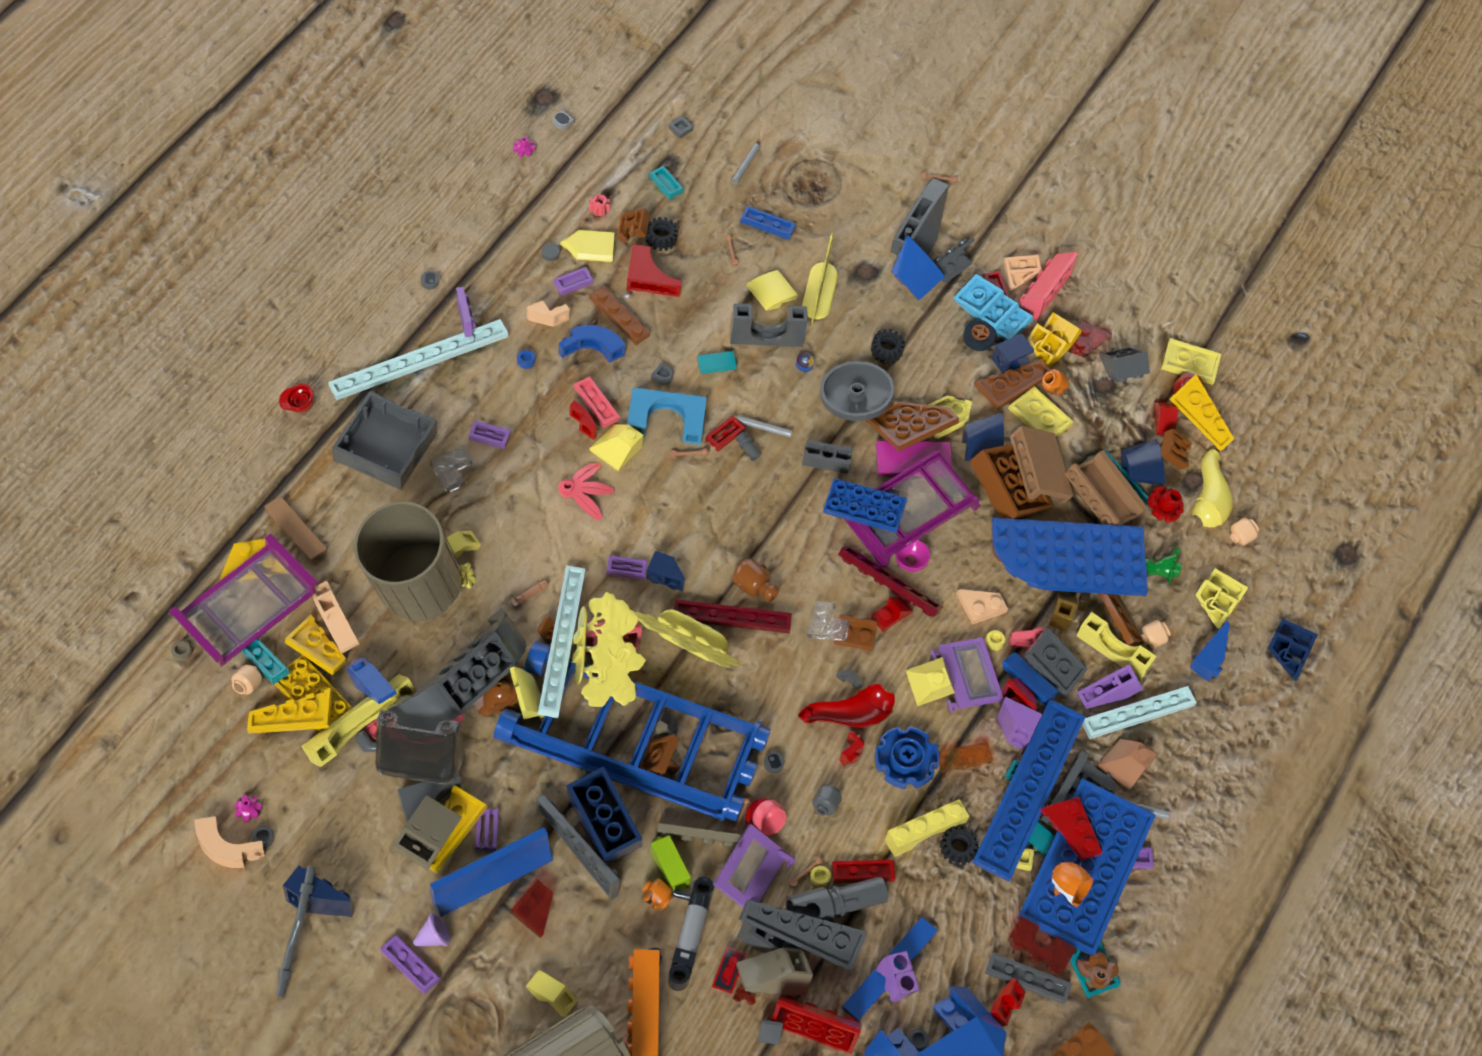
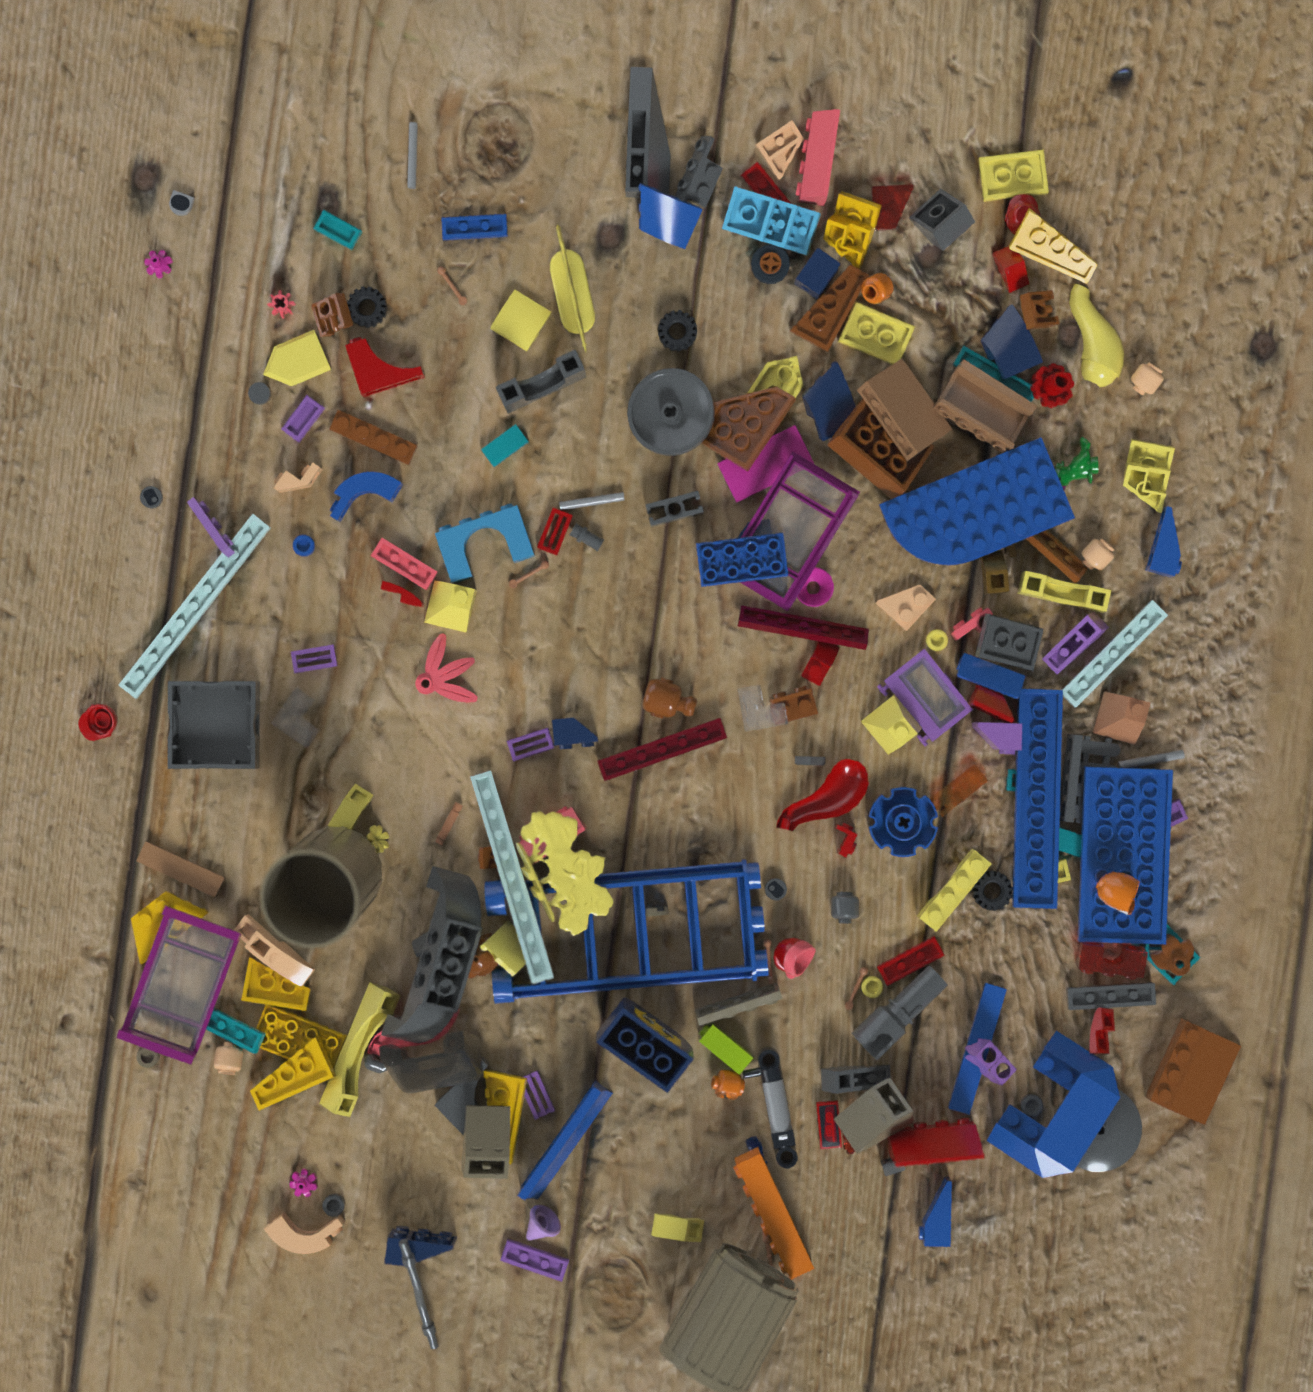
camera: 15 degrees left, 30 degrees up
blue slope [346,658,397,704] -> none
clear red wing [509,879,553,939] -> none
dark grey wing [536,795,620,900] -> none
light yellow plant [635,609,741,668] -> none
dark orange tile [639,735,680,775] -> none
dark grey tile [651,363,673,384] -> none
dark grey tile [669,116,693,139] -> none
medium lavender piece [713,824,795,908] -> none
dark grey wing [739,900,867,971] -> none
tile [796,353,814,372] -> none
nougat hinge [921,172,957,183] -> none
red wing [1040,797,1103,861] -> none
dark blue slope [1268,618,1318,681] -> none

